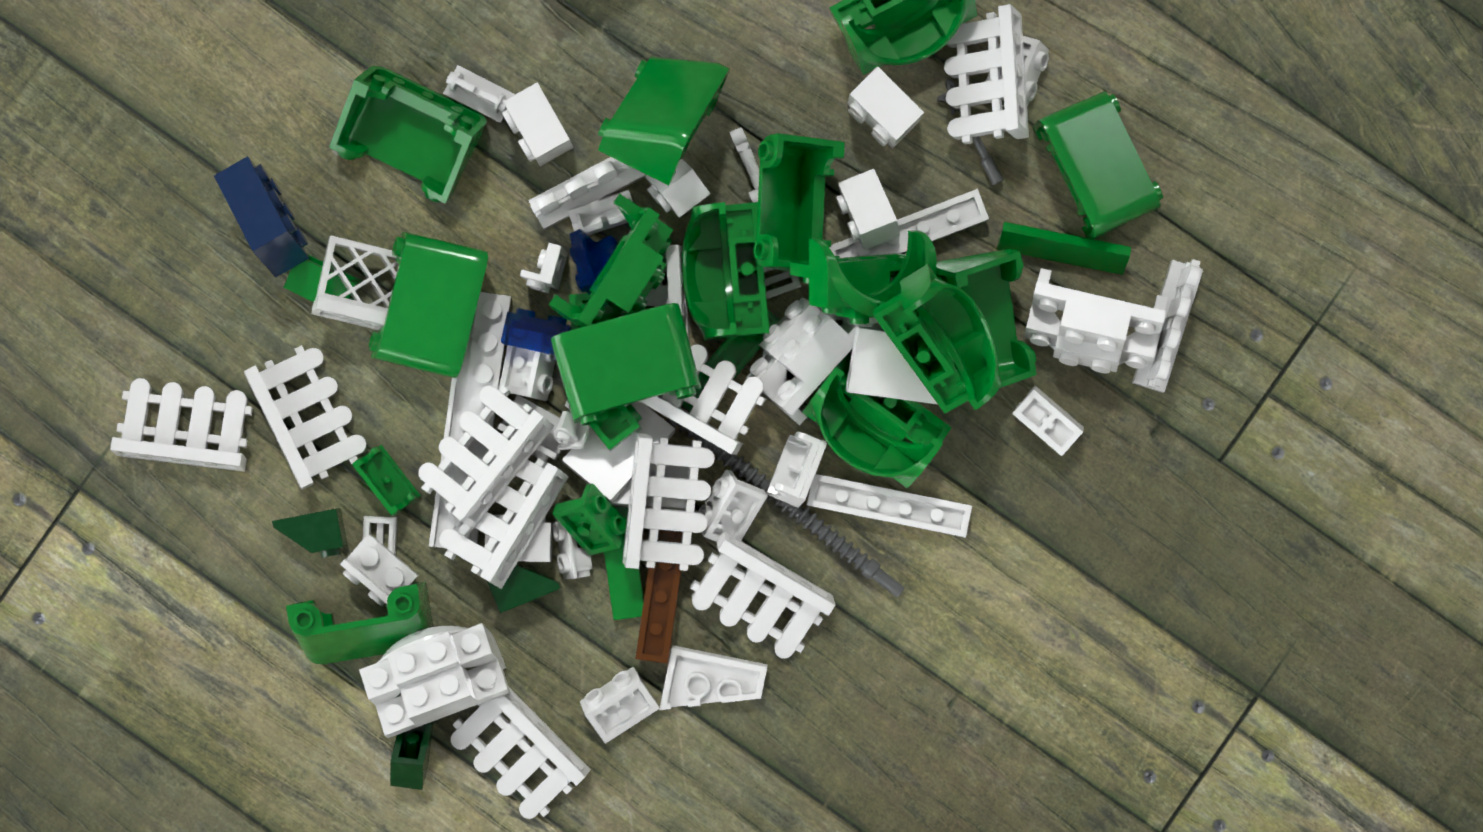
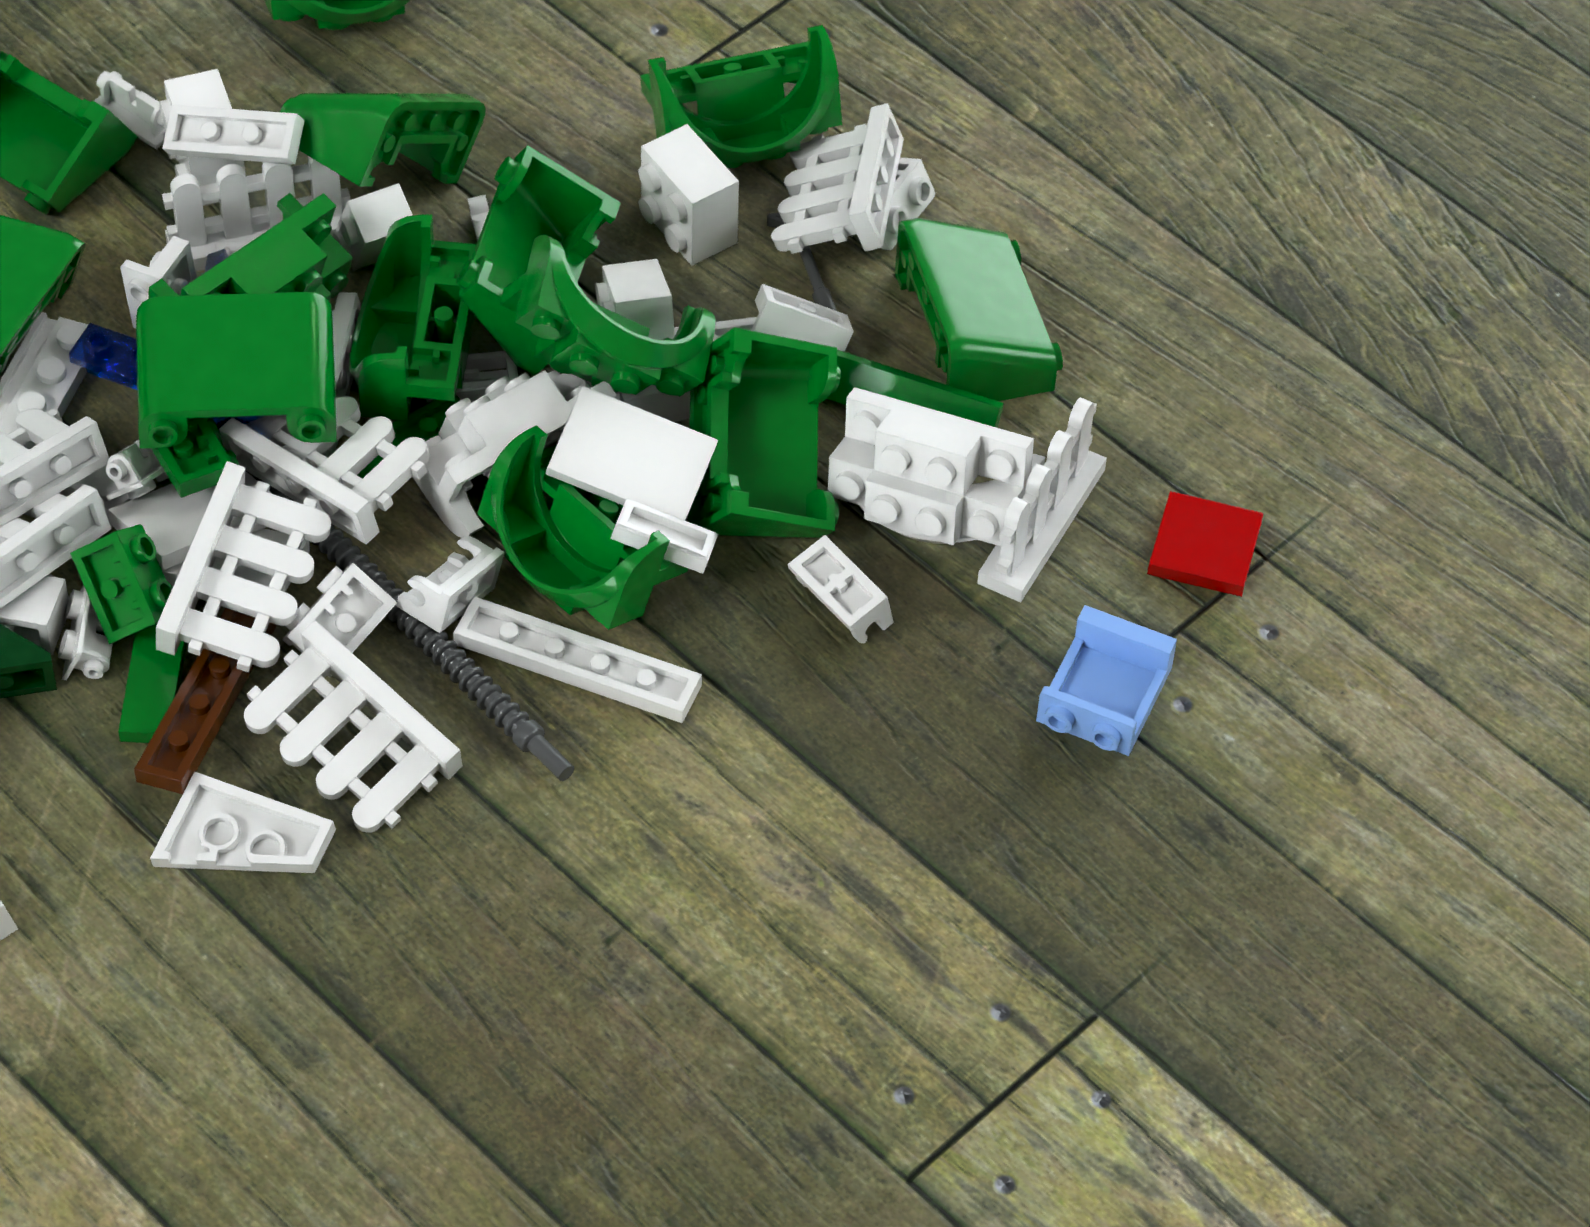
camera: 15 degrees right, 35 degrees down
white bracket [498,328,556,401] -> none
white bracket [580,667,660,744] -> none
green piece [873,264,1001,414] -> none
none -> white plate [162,105,305,164]
none -> white tile [610,499,718,574]
none -> white panel [751,284,854,352]
none -> light blue panel [1036,605,1177,756]
none -> red tile [1147,491,1264,597]

